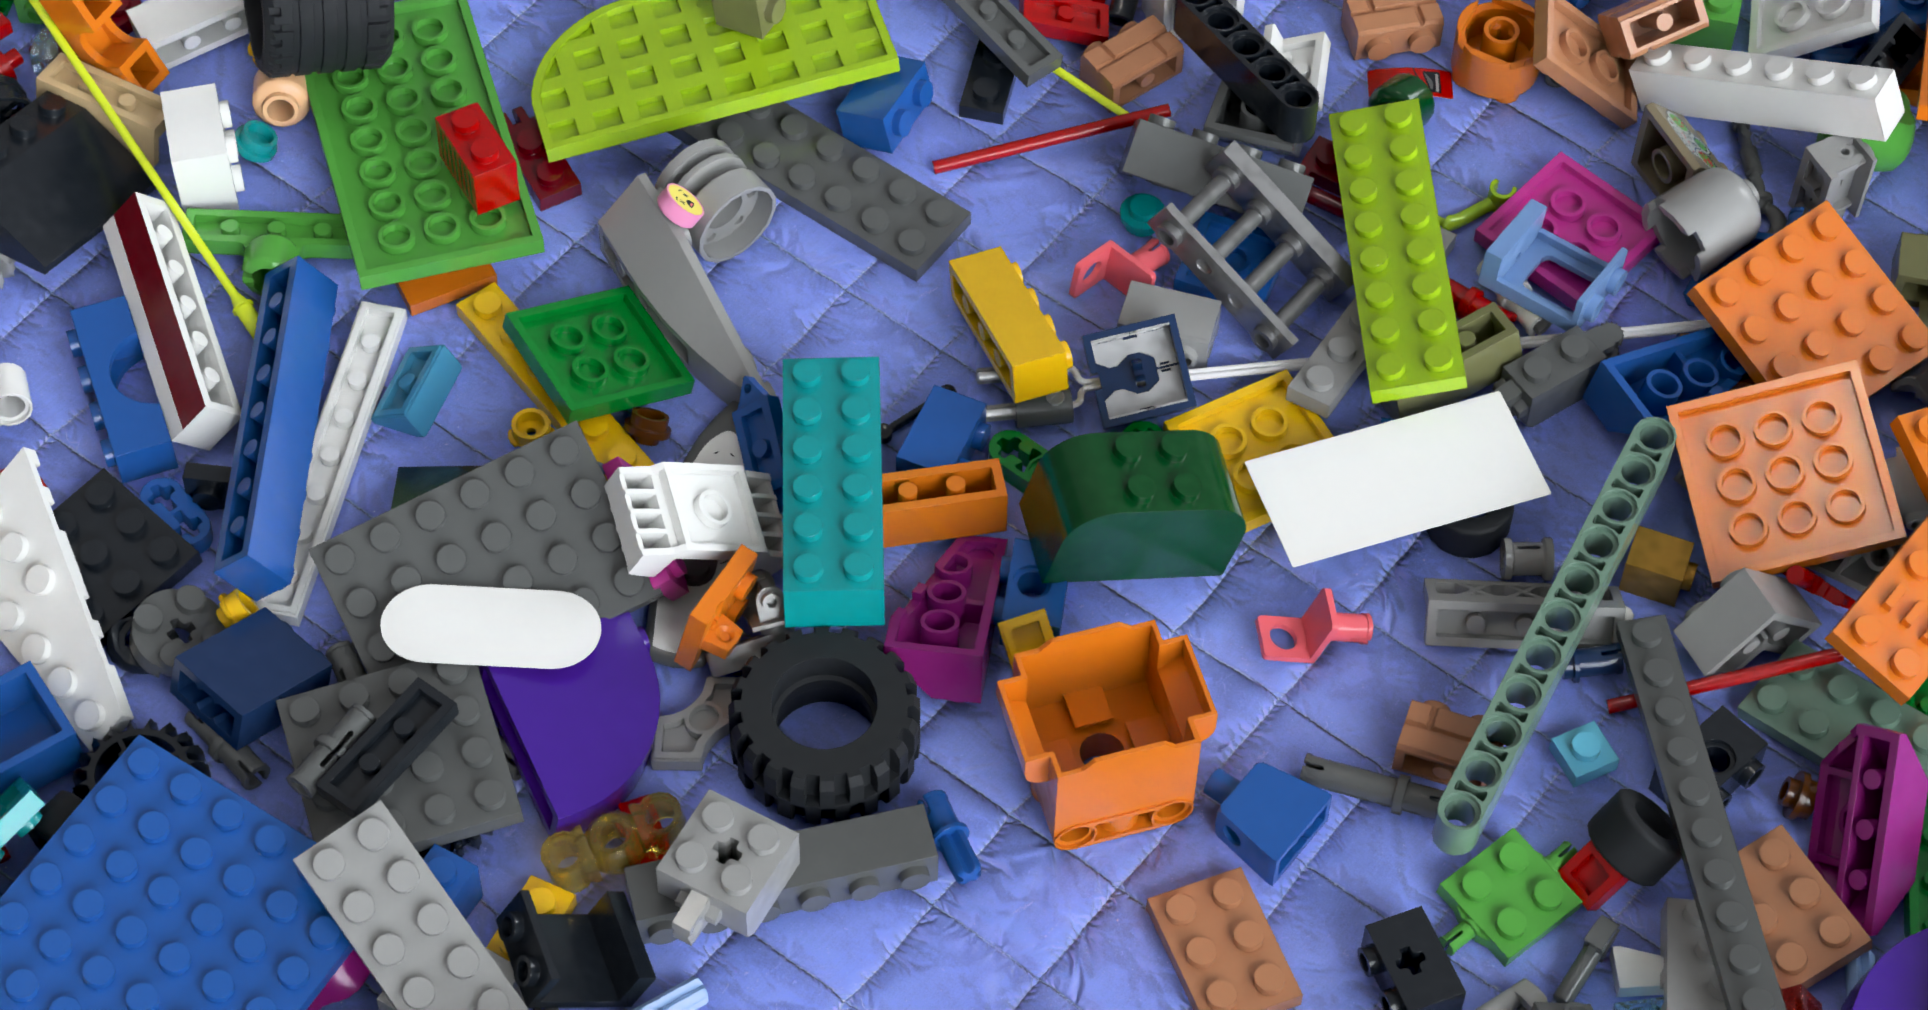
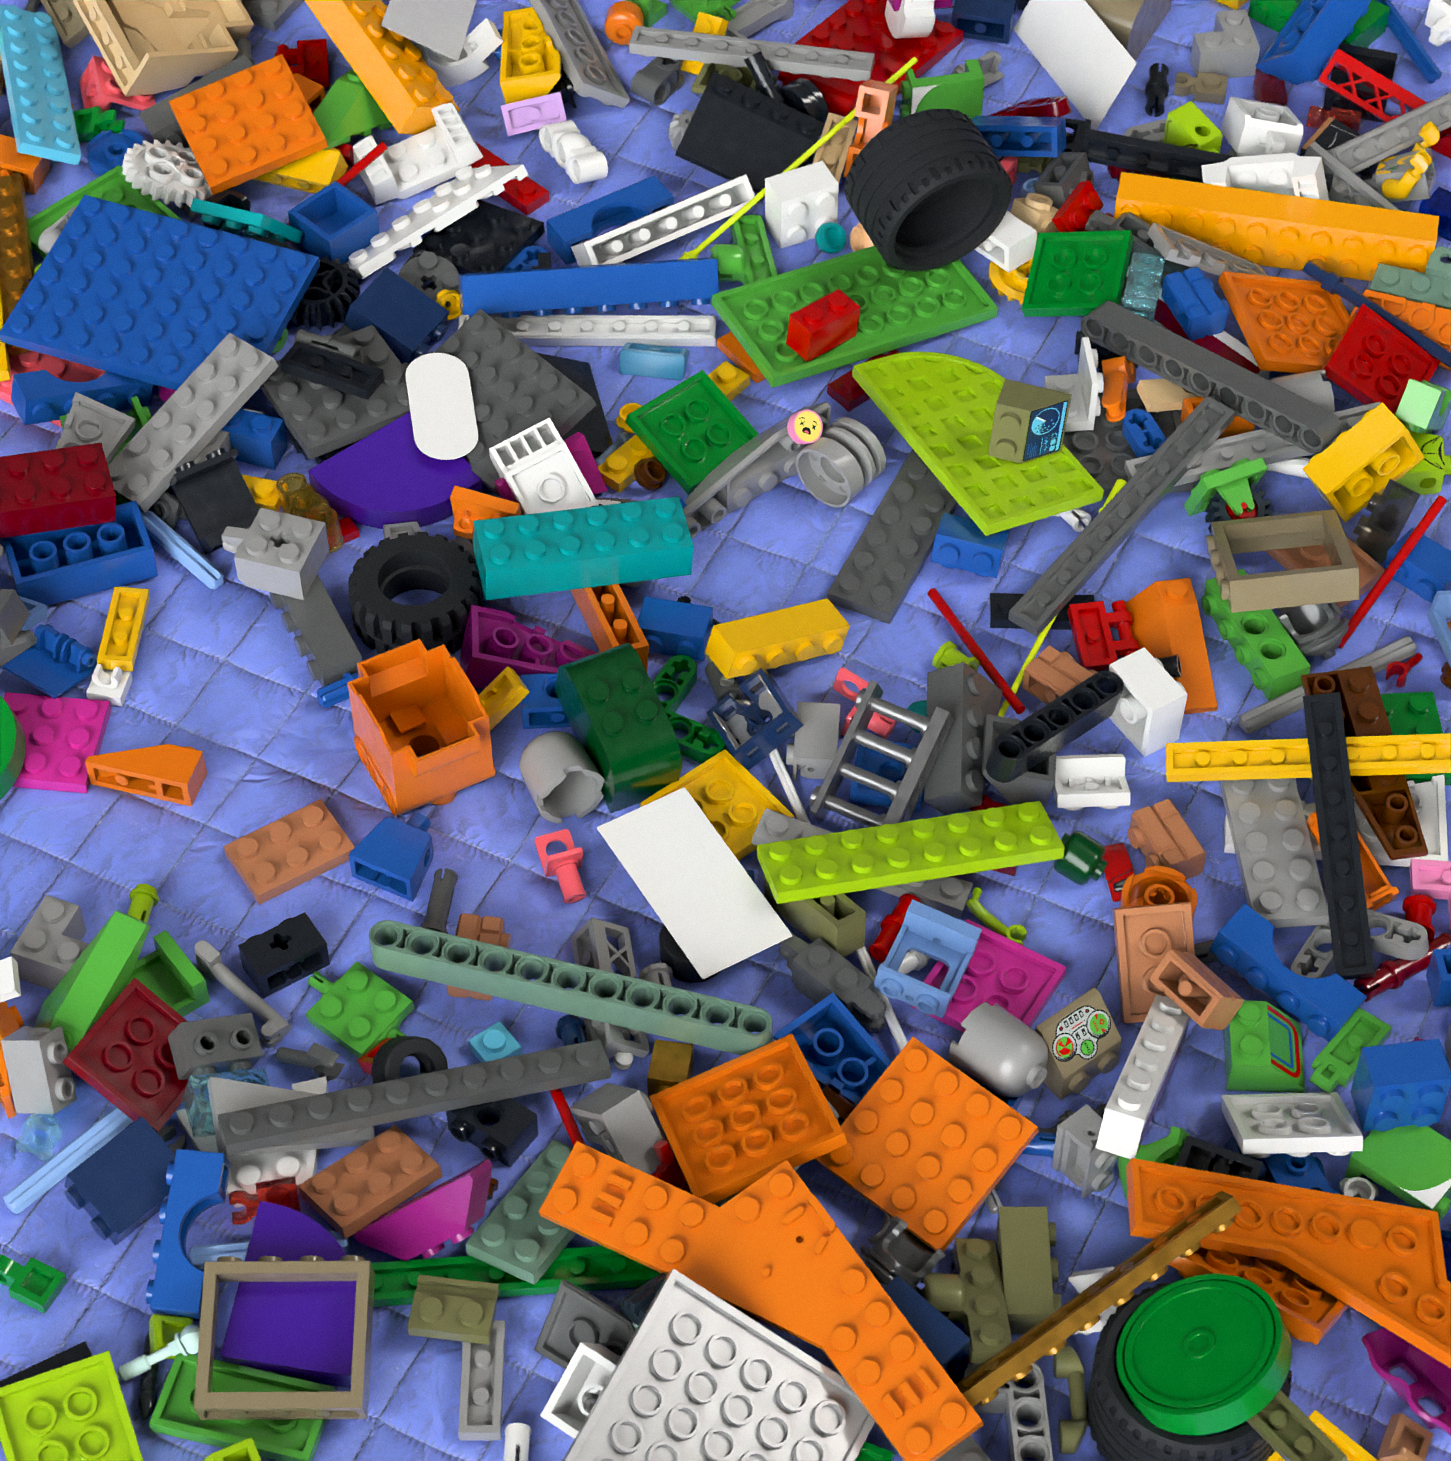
camera: 80 degrees right, 5 degrees down
none -> light grey cylinder [519,731,605,824]
none -> lime bush [932,641,979,671]

